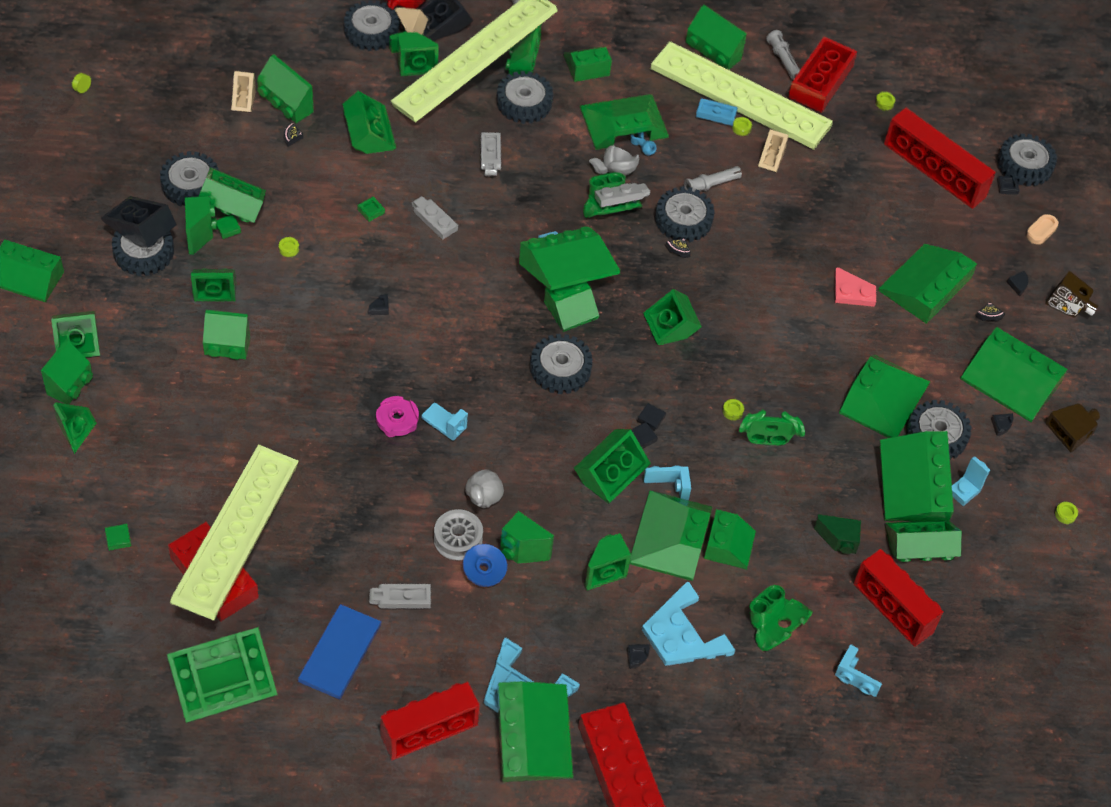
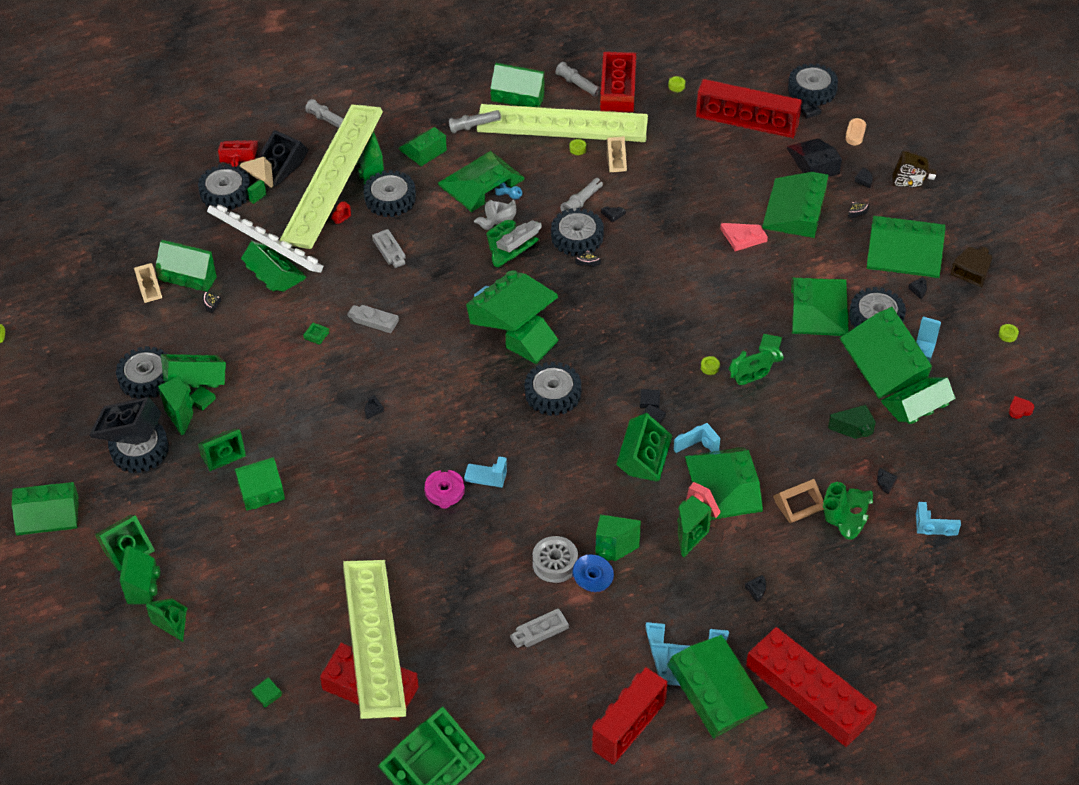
camera: 20 degrees left, 5 degrees down
lime tile [279,237,299,257] -> none
blue tile [298,604,381,700] -> none
green slope [398,32,439,76] -> none
light grey hair [465,470,504,508] -> none
medium azure wing [642,582,735,666] -> none
green slope [644,289,702,345] -> none
dark azure plate [696,98,738,126] -> none
green slope [704,509,756,570] -> none
red brick [853,549,944,647] -> none
none -> white plate [207,205,324,273]
none -> red tile [331,201,351,224]
none -> light grey pin [449,110,501,133]
none -> black tile [601,206,626,222]
none -> coral wing [686,482,720,518]
none -> green tile [759,334,782,352]
none -> medium nougat tile [773,479,823,523]
none -> black slope [787,138,842,177]
none -> black tile [877,468,898,494]
none -> red tile [1009,396,1034,419]

